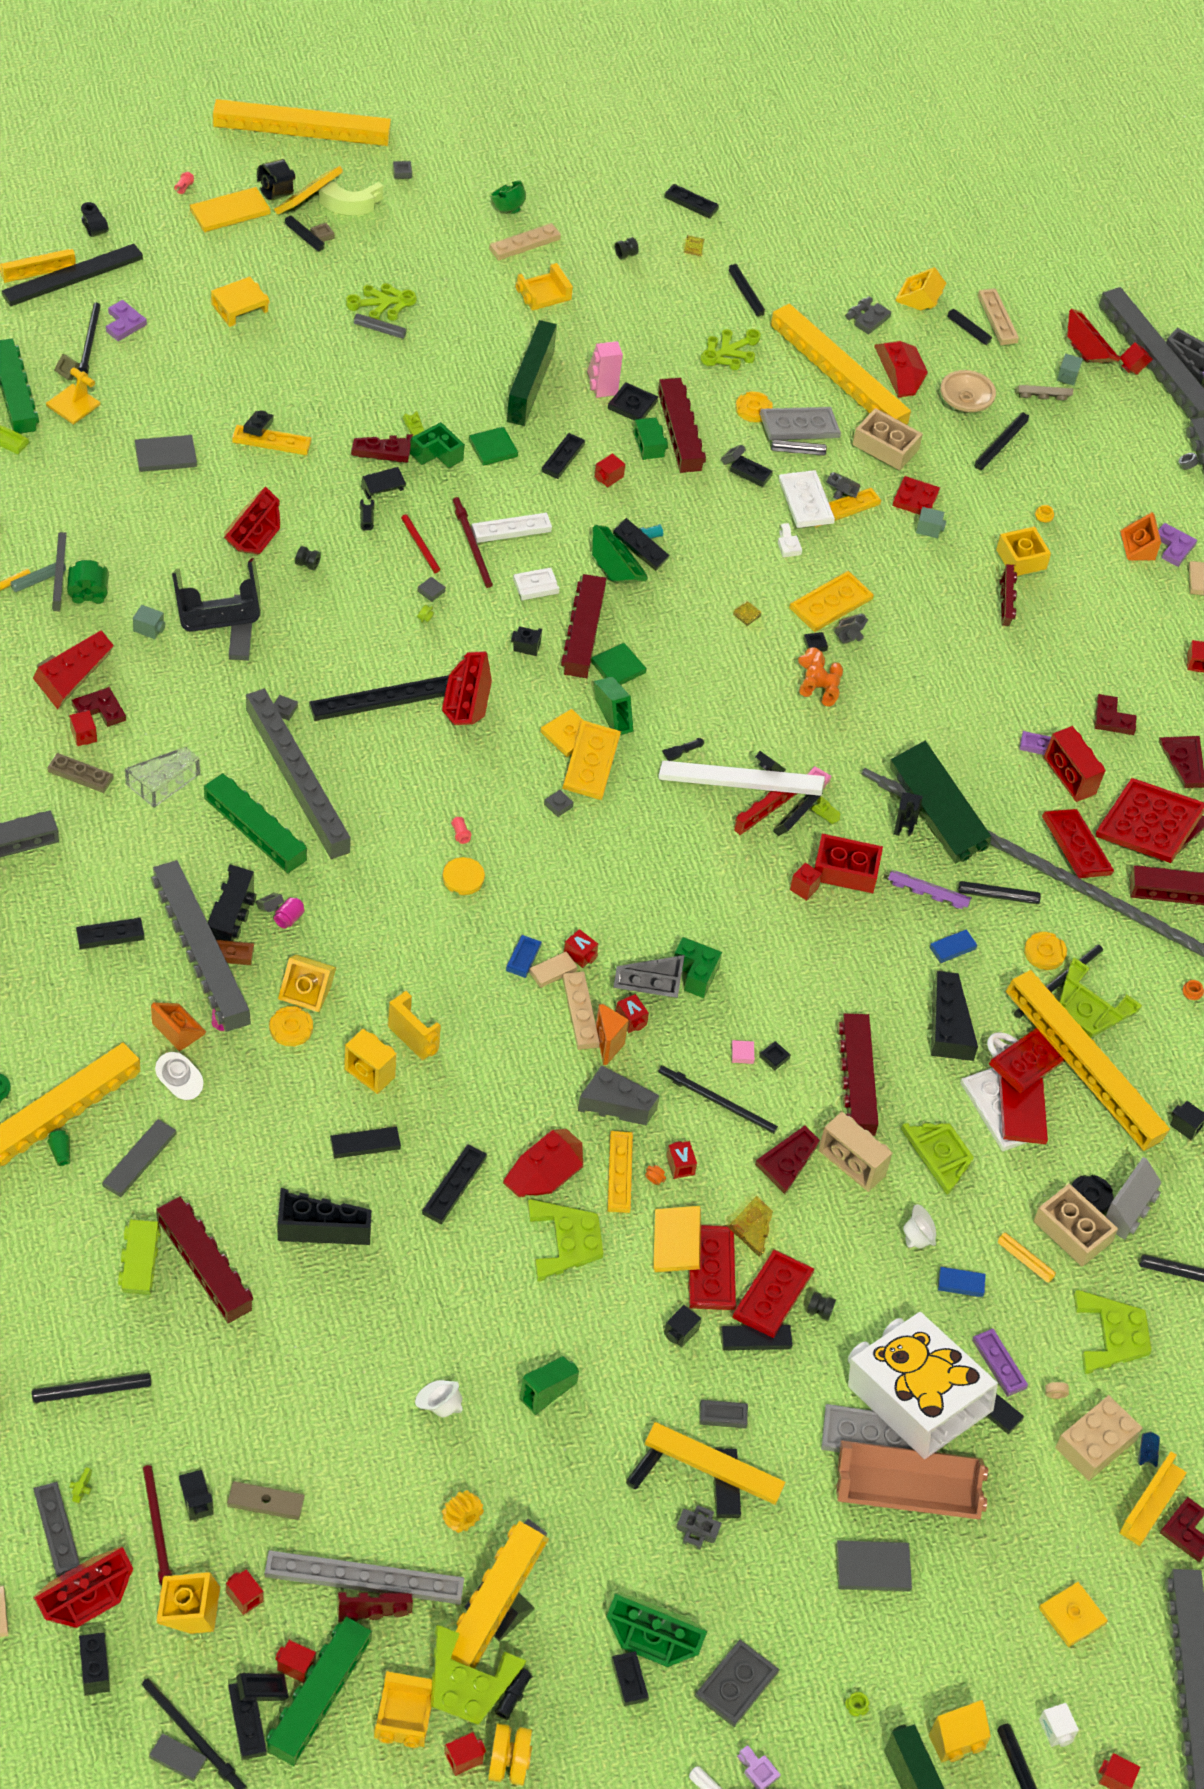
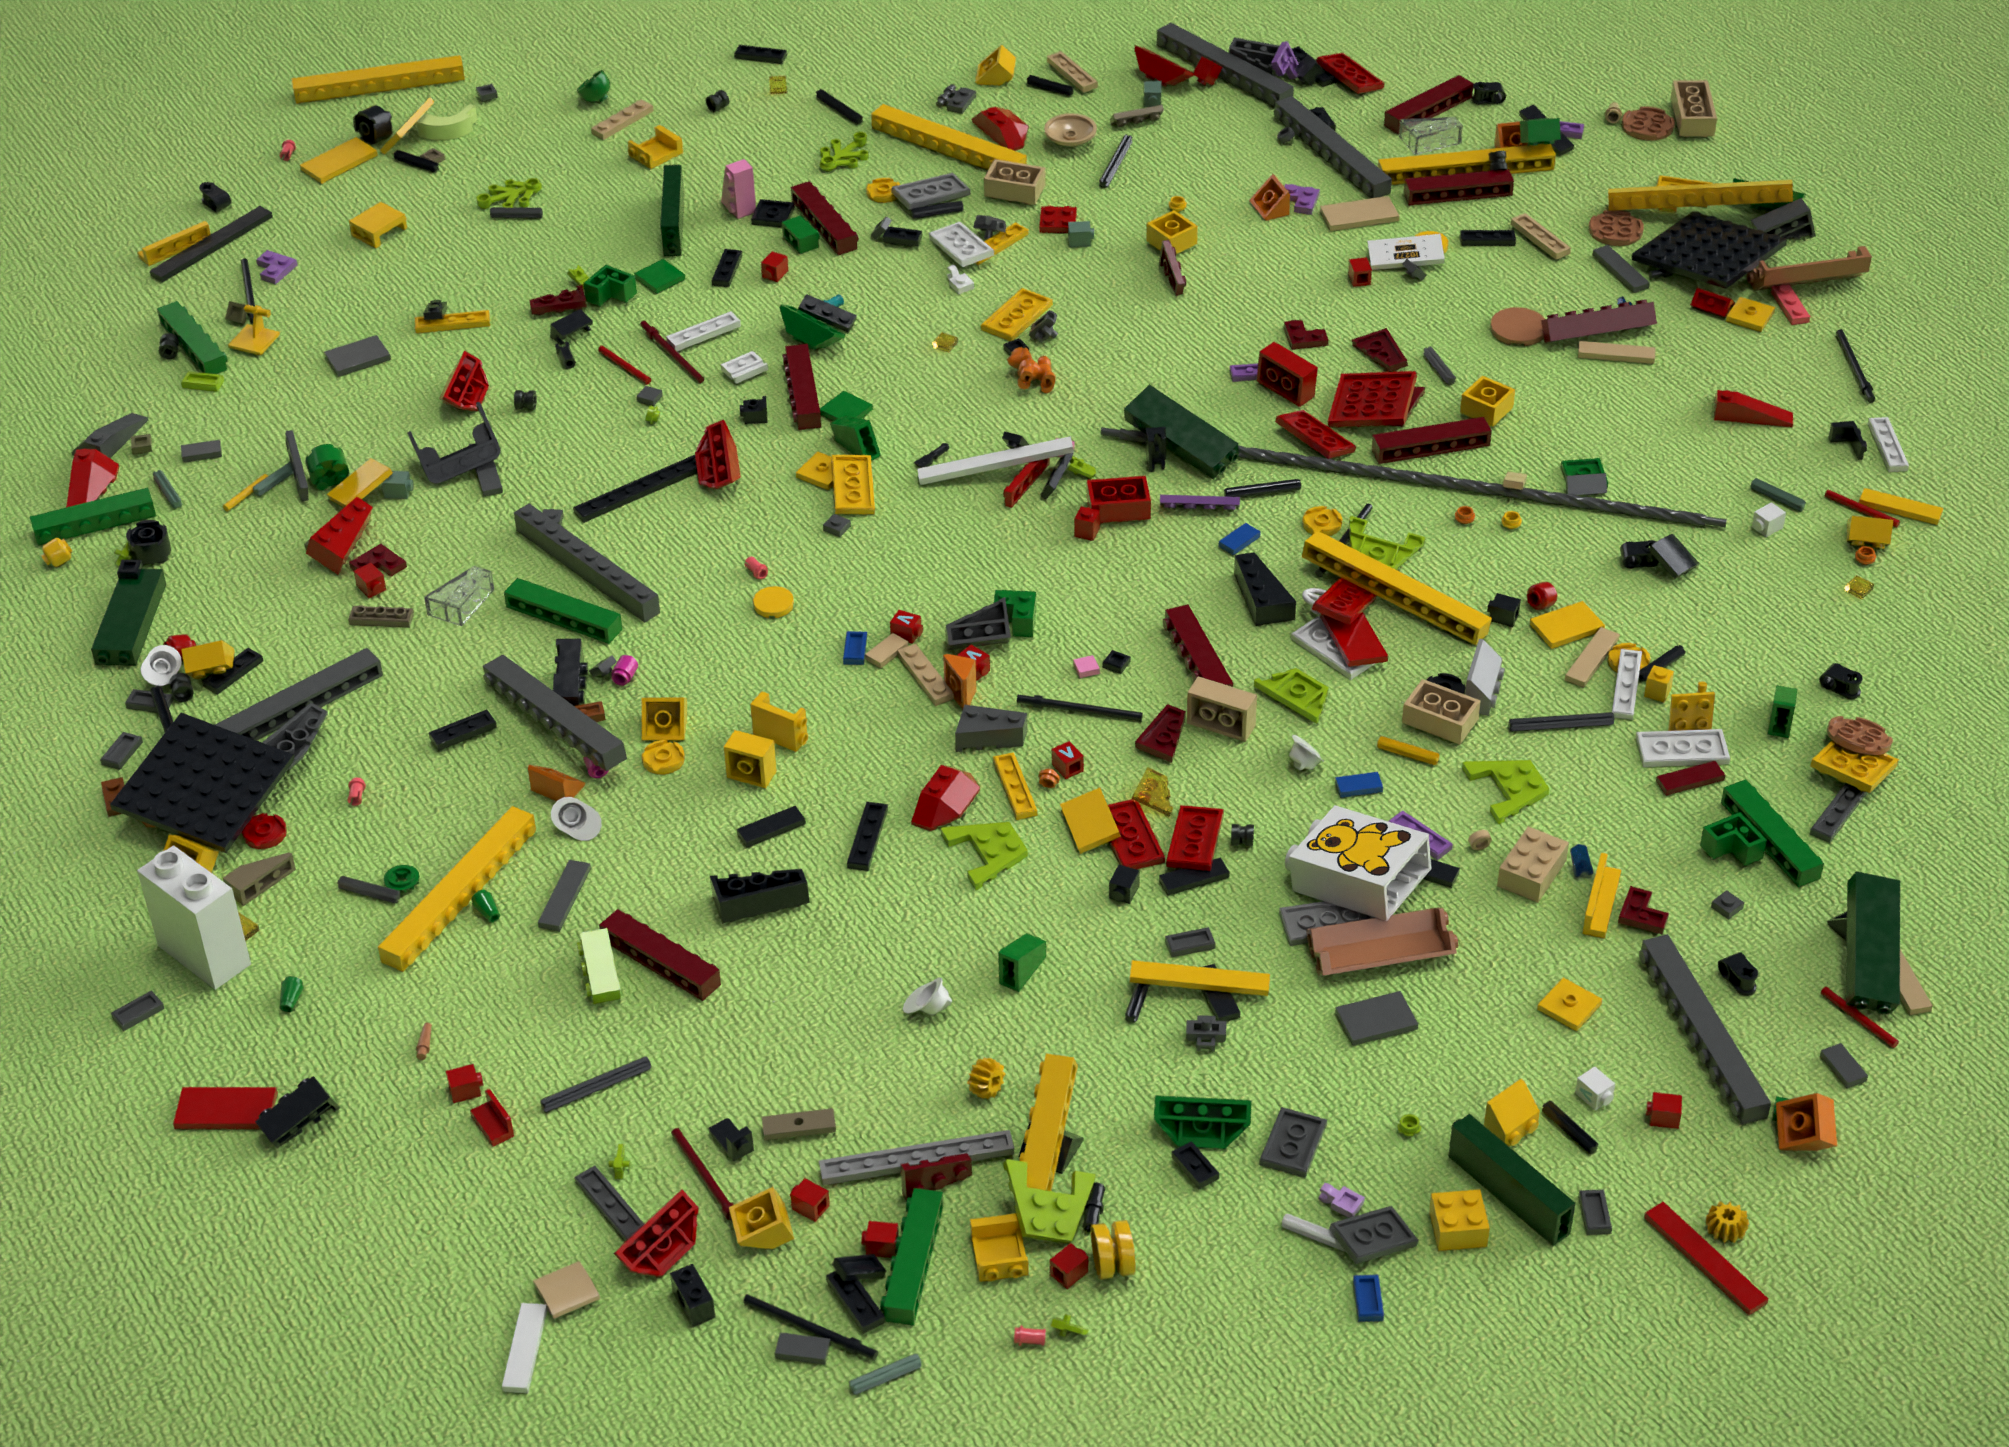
camera: 10 degrees left, 10 degrees down
none -> yellow tile [326,458,393,507]

